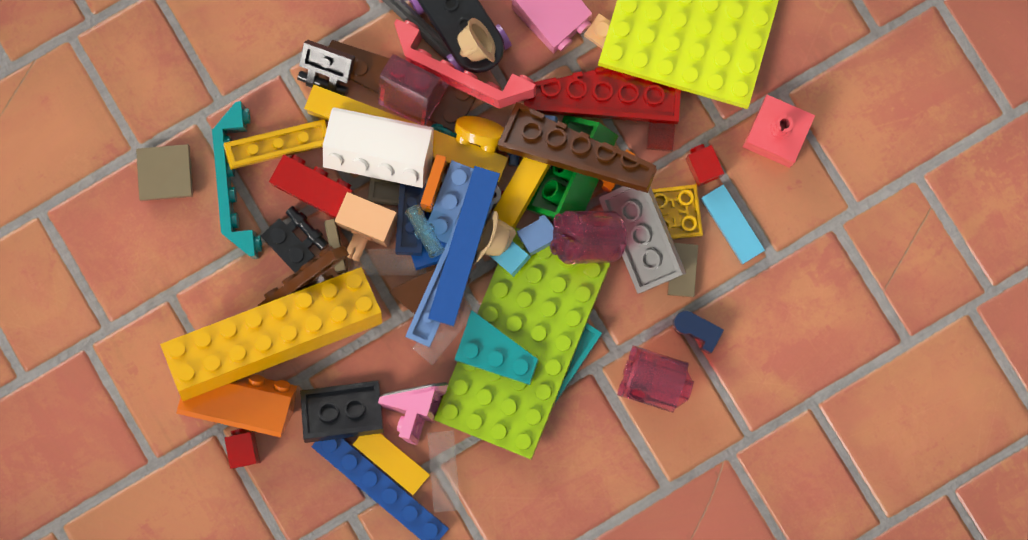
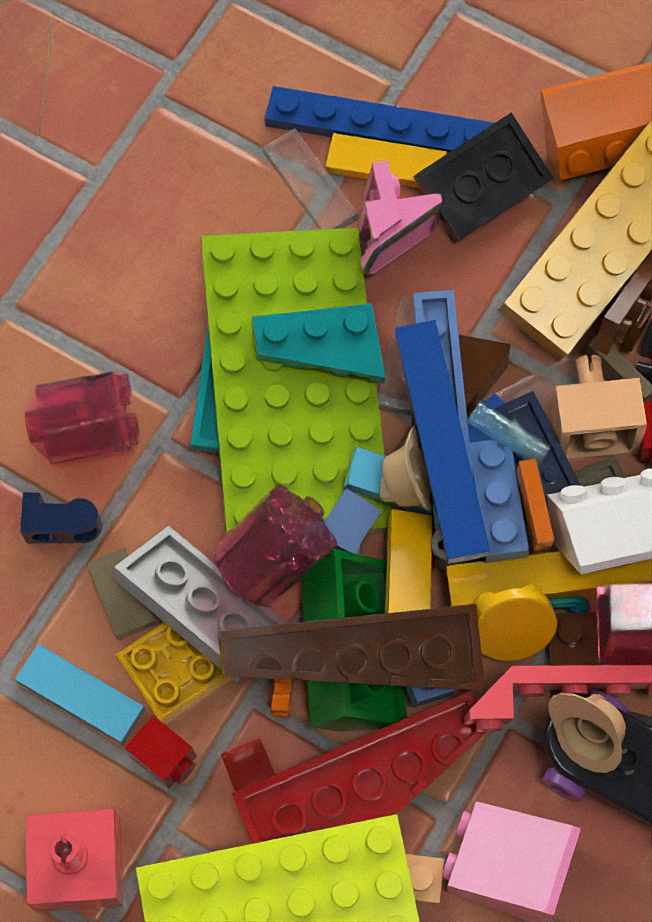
camera: 155 degrees right, 15 degrees down
red brick [224,429,260,469] -> none

